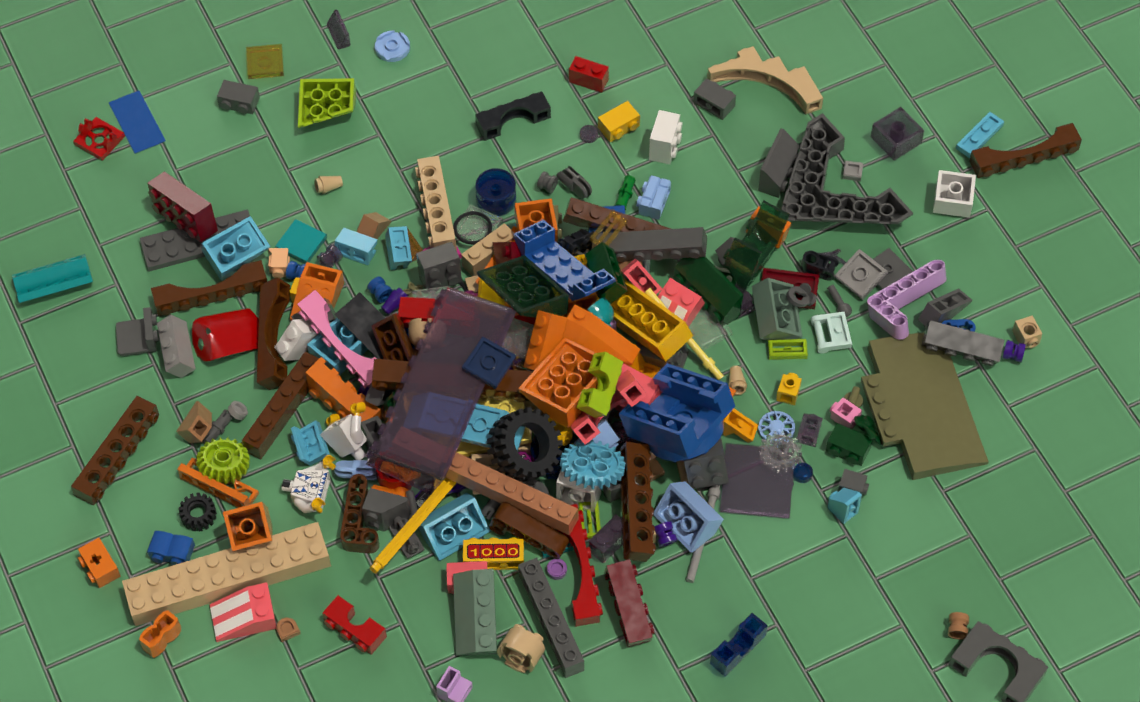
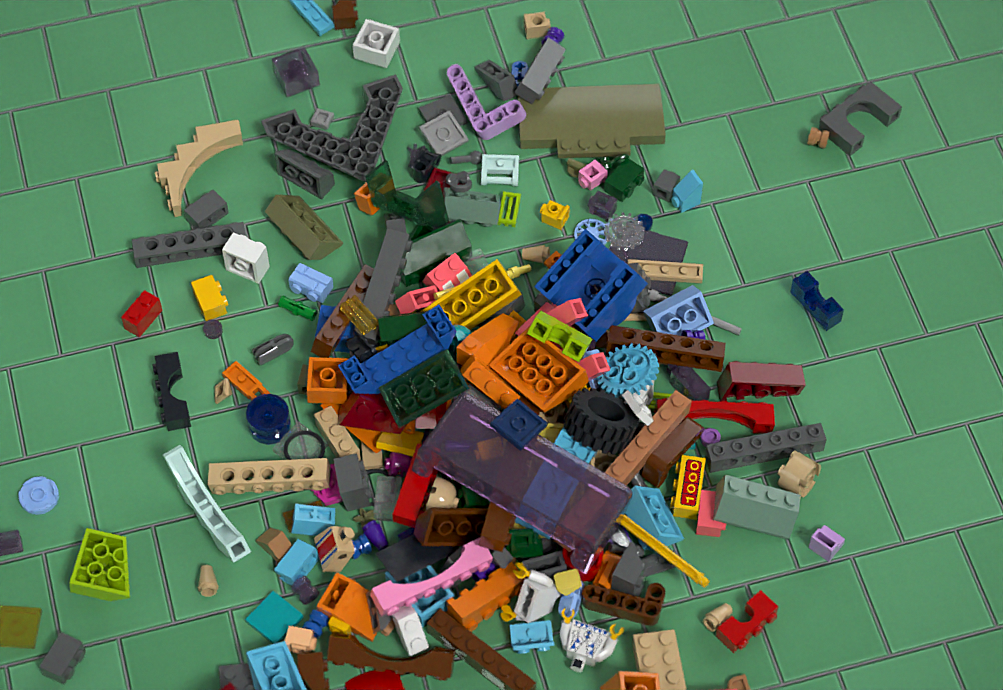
camera: 80 degrees left, 0 degrees up
dark grey wheel [537,171,558,194] -> none
none -> dark grey brick [132,222,246,268]
none -> light aqua arch [163,445,251,563]
none -> tan slope [215,378,232,404]
none -> orange hinge [222,361,272,408]
none -> olive slope [265,194,343,260]
none -> tan torso [314,526,355,572]
none -> light yellow slope [554,569,582,596]
none -> white wing [622,390,654,426]
none -> tan tile [628,259,703,283]
none -> tan cone [703,603,733,632]

